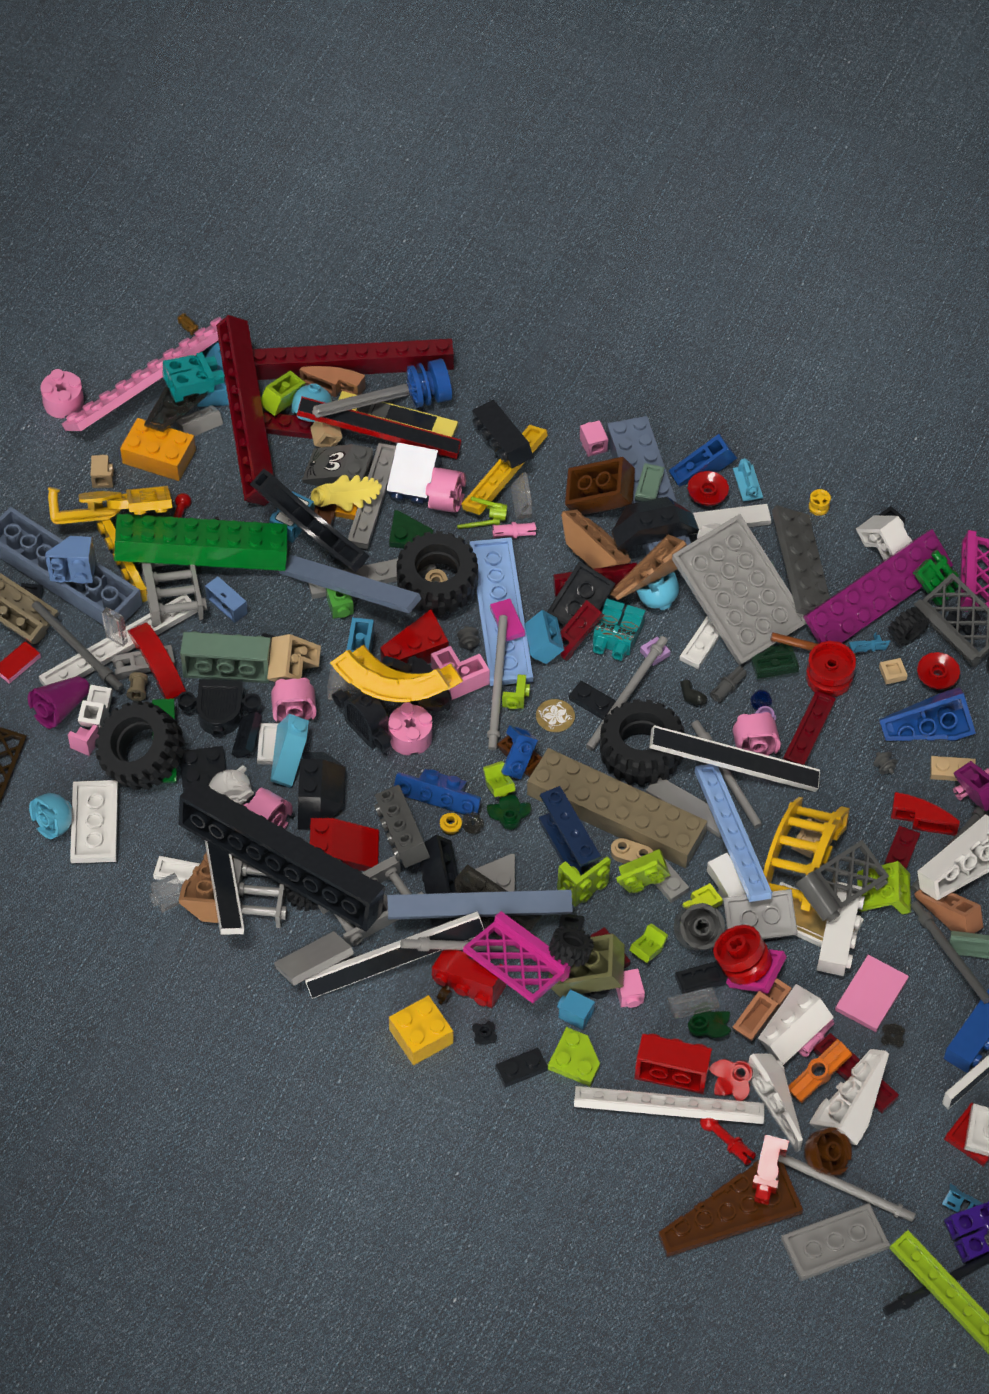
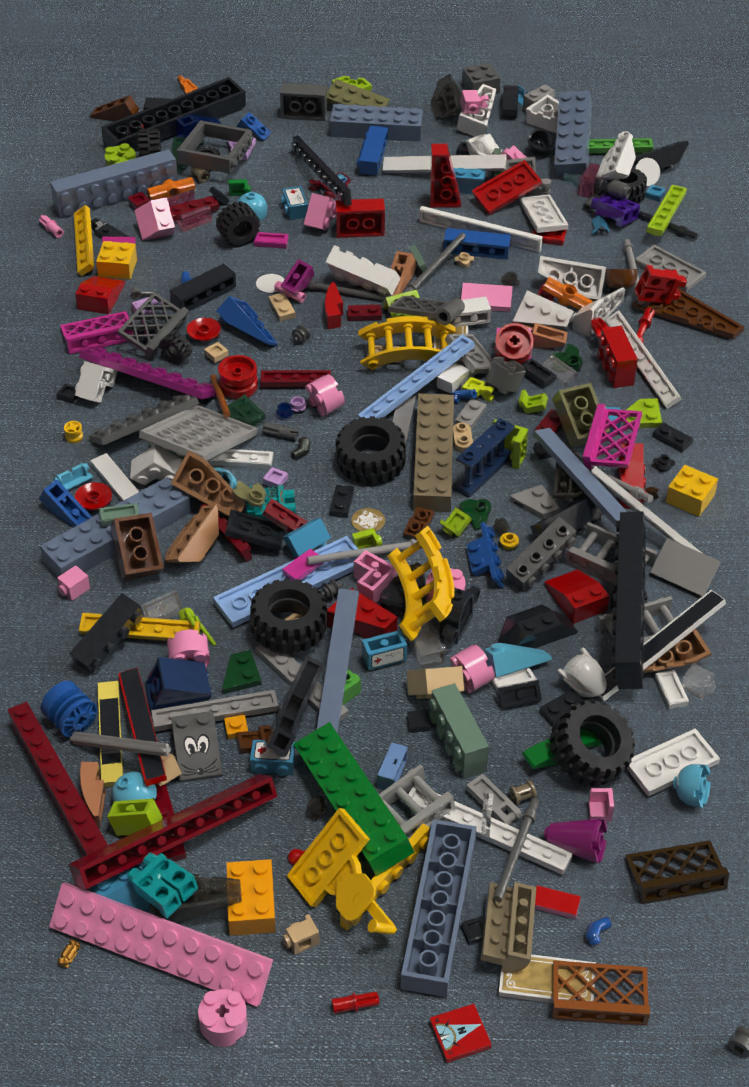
camera: 115 degrees left, 10 degrees down
medium blue slope [45,536,96,584] -> none
white brick [78,685,113,729] -> none
red slope [128,622,186,699] -> none
black piece [177,679,261,737] -> none
bright pink brick [244,787,292,829] -> none
light yellow plant [311,475,382,511] -> none
black tile [382,656,412,673] -> none
bright pink pin [492,522,536,539] -> none
blue bracket [501,725,538,779] -> none
black tyre [548,926,594,967] -> none
light grey bar [586,636,668,751] -> none
black wedge [612,496,699,550] -> none
lime bracket [616,849,670,893] -> none
black tile [649,725,820,792] -> none
light grey bar [691,720,762,829] -> none
dark azure piece [849,632,890,653] -> none
green plate [913,550,959,605] -> none
none -> olive plate [232,481,266,507]
none -> red axle [331,992,379,1014]
none -> blue arm [450,389,477,403]
none -> tan plate [455,252,474,267]

